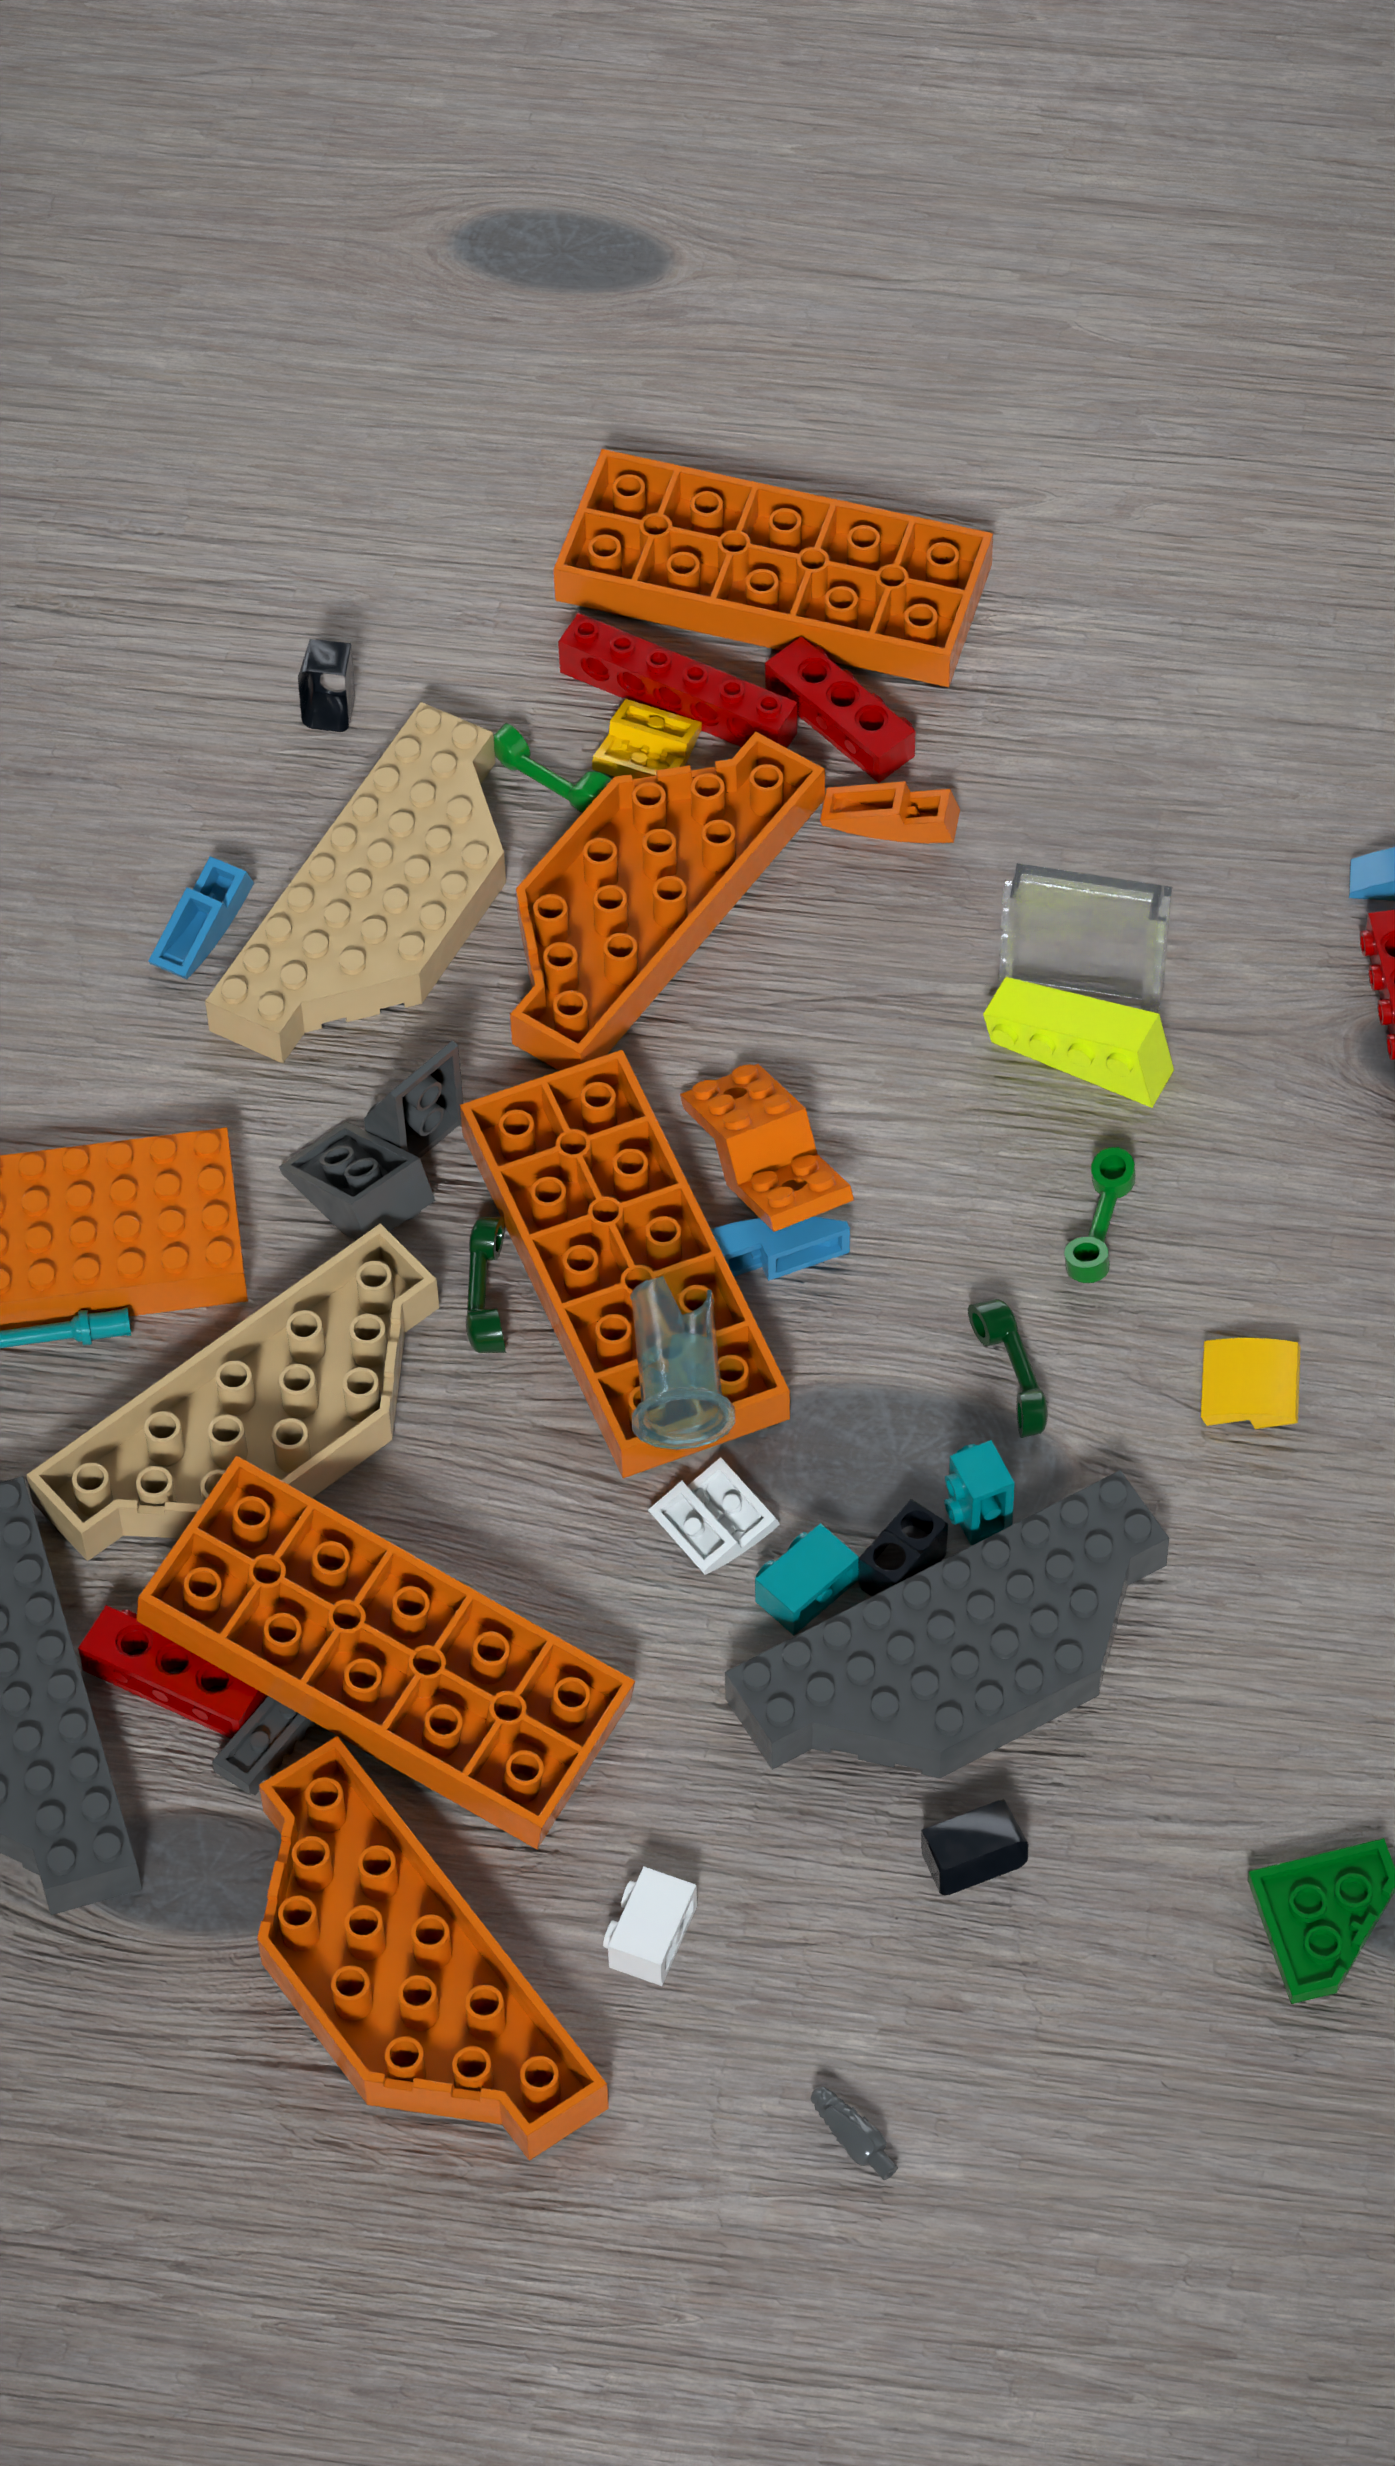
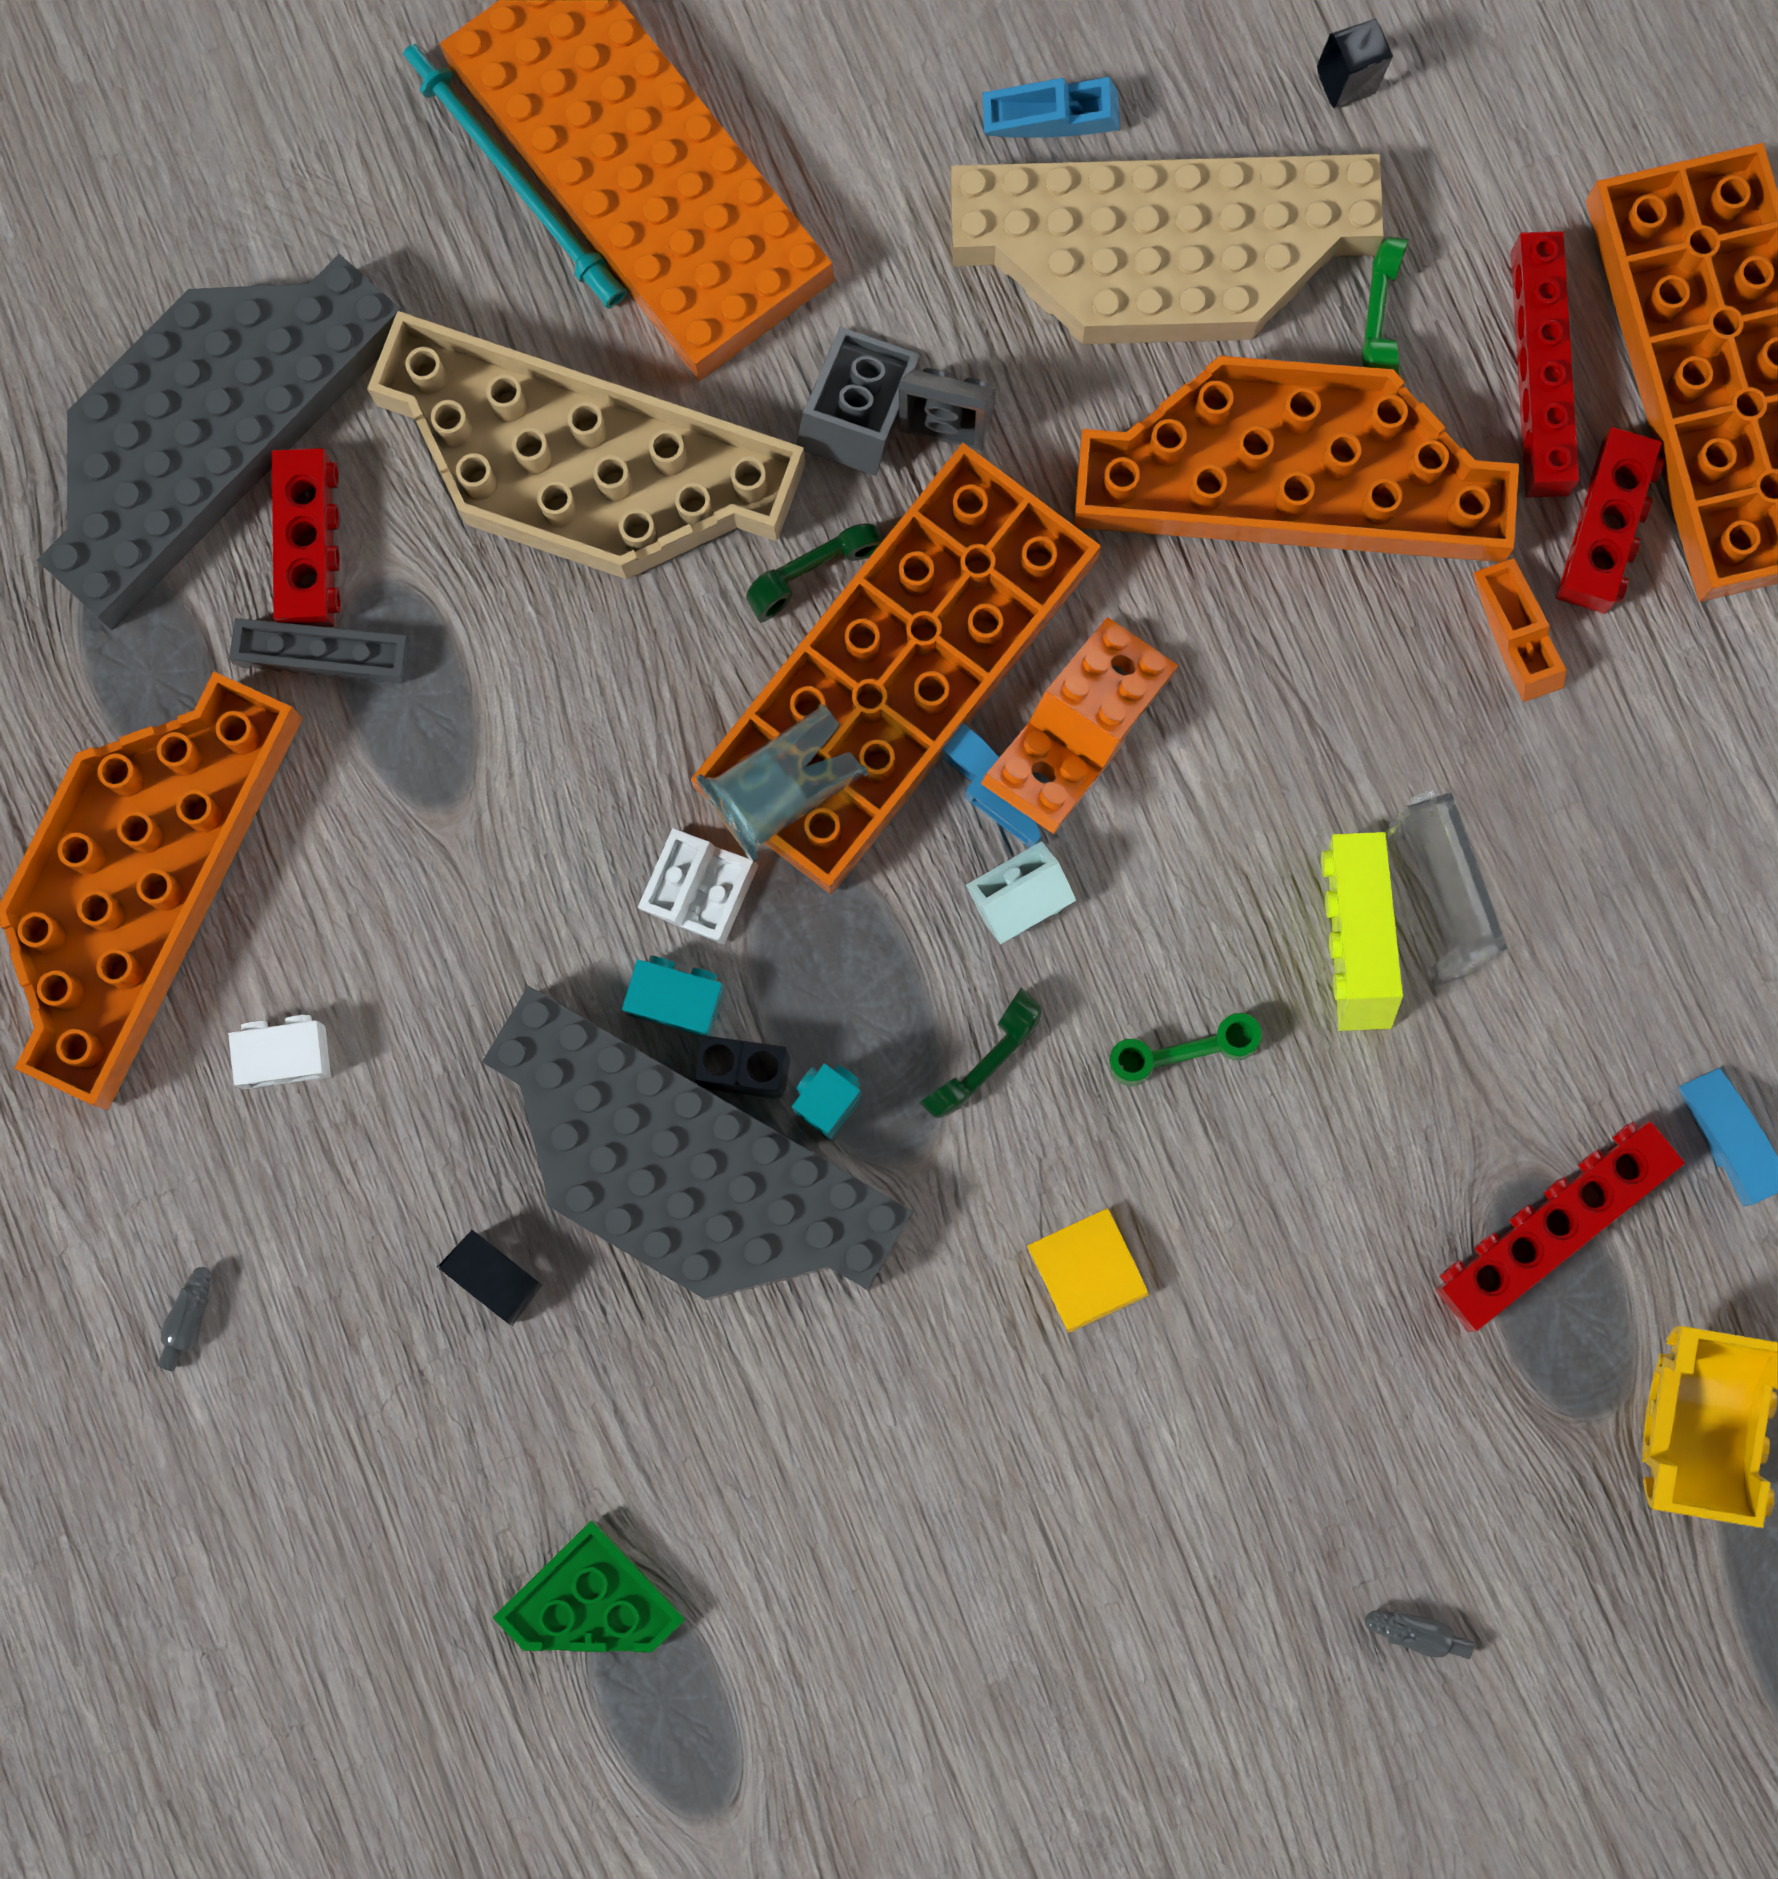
camera: 65 degrees right, 25 degrees up
orange brick [137,1455,635,1849] -> none
yellow slope [592,699,702,779] -> none
none -> light aqua brick [966,841,1076,945]

